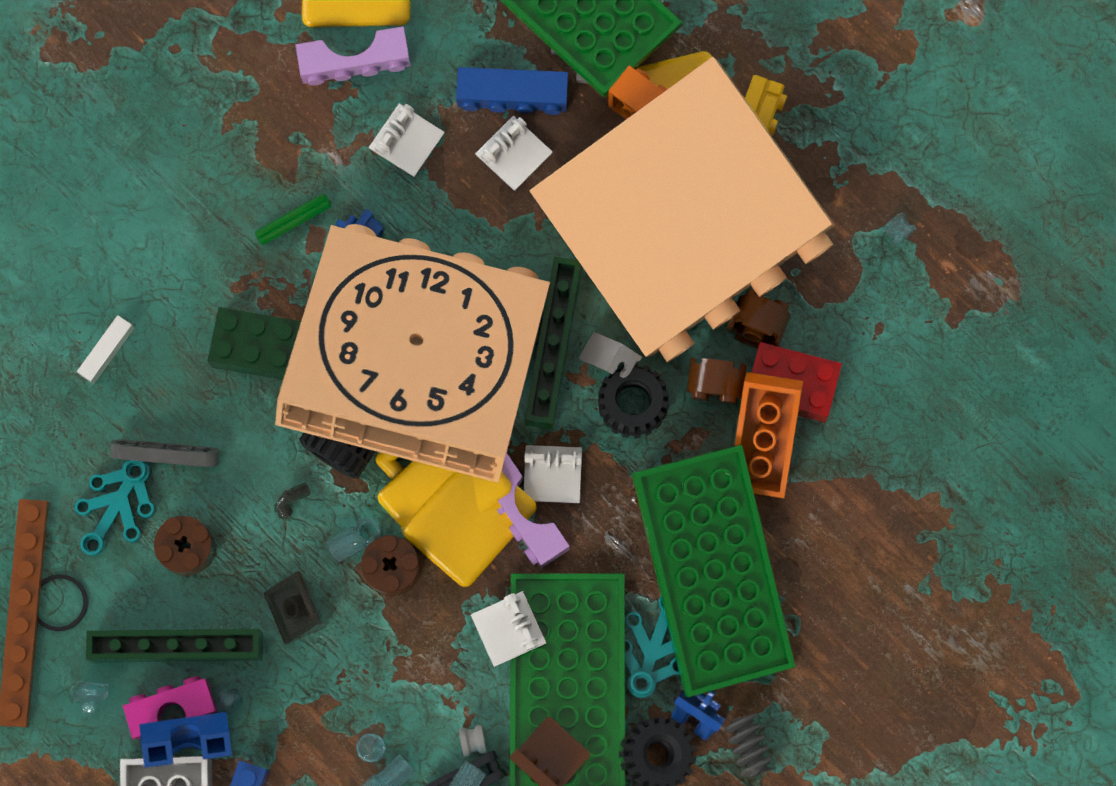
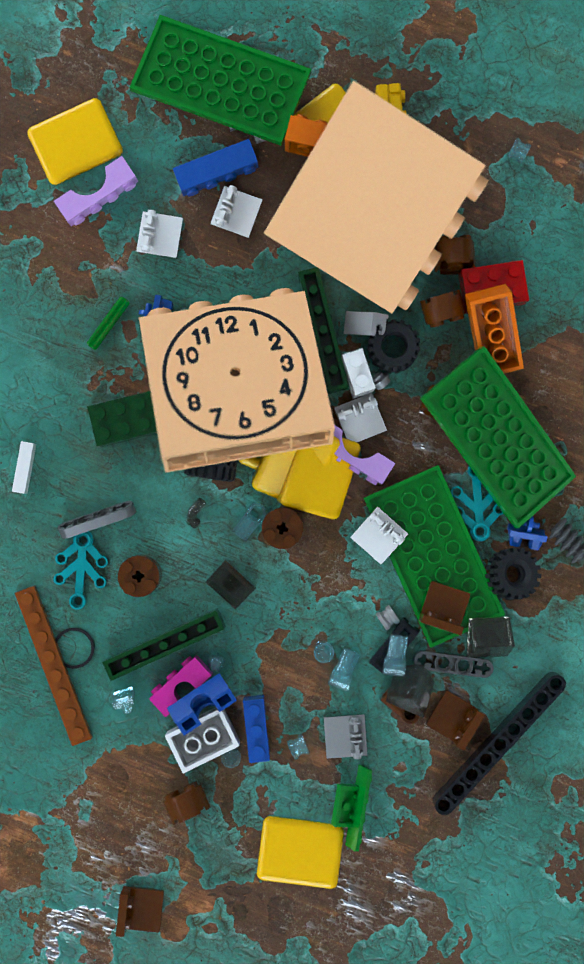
camera: 25 degrees left, 10 degrees up
none -> white brick [341,348,375,399]
none -> light grey plate [372,372,391,390]

